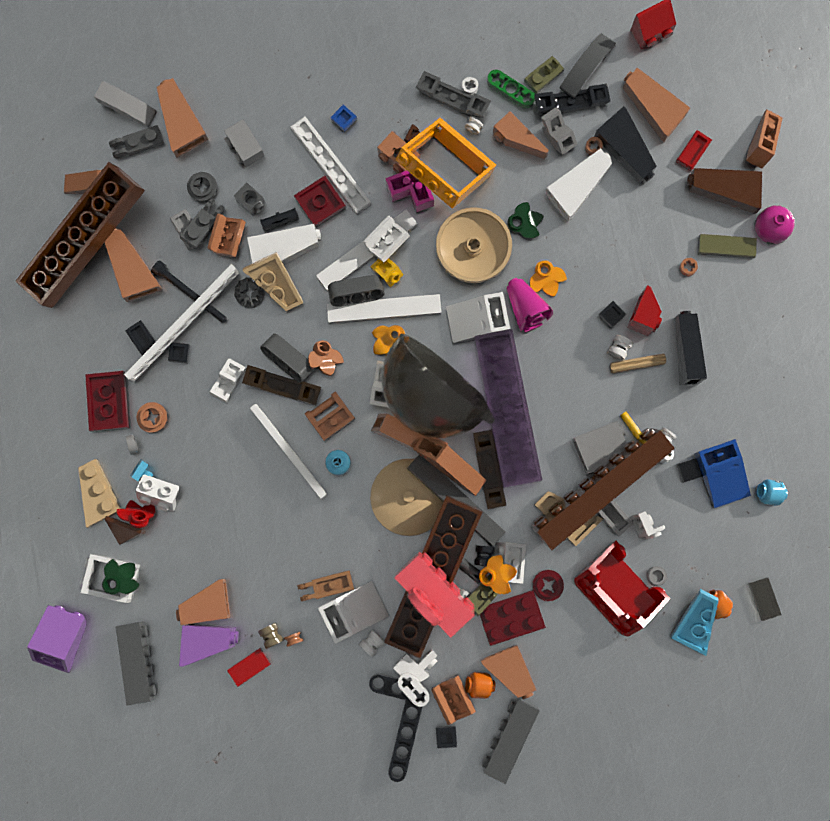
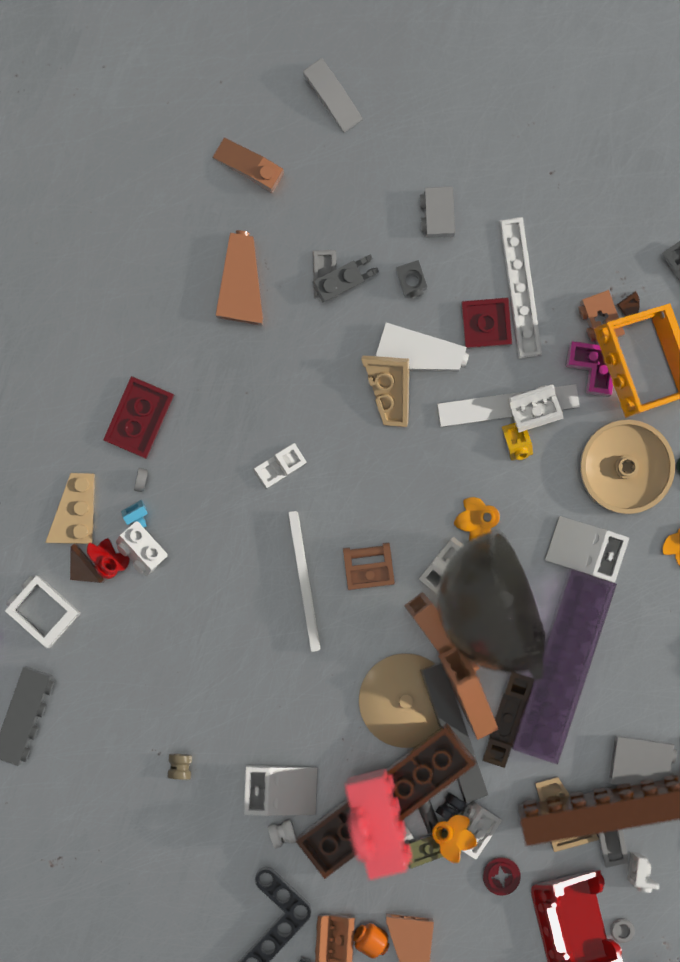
camera: 25 degrees right, 5 degrees up
reddish brown brick [15,162,145,308] -> none
dark green plate [102,559,140,594] -> none
dark grey hinge [109,125,164,158] -> none
white tile [124,264,239,382] -> none
black tile [125,320,156,356] -> none
nougat gear [136,402,168,433] -> none
black piece [151,260,227,323] -> none
nougat slope [157,78,209,158] -> none
black tile [168,342,190,364] -> none
nougat slope [176,579,230,625] -> none
medium lavender slope [179,624,239,667] -> none
dark grey gear [187,172,217,202] -> none
nougat bracket [208,214,246,257] -> none
red tile [227,648,271,687] -> none
dark grey gear [234,277,265,307] -> none
dark brown slope [242,365,321,405] -> none
black pin [260,208,299,231] -> none
dark grey beam [260,333,314,383] -> none
nougat bush [284,632,303,647] -> none
medium nougat hinge [297,570,354,601] -> none
nougat plate [308,340,344,376] -> none
medium azure head [325,450,351,476] -> none
dark grey beam [327,275,385,307] -> none
white tile [327,294,441,323] -> none
blue plate [331,104,357,132] -> none
white brick [393,649,437,682] -> none
white beam [398,673,430,707] -> none
dark red plate [480,590,546,646] -> none
dark pink cone [506,278,553,332] -> none

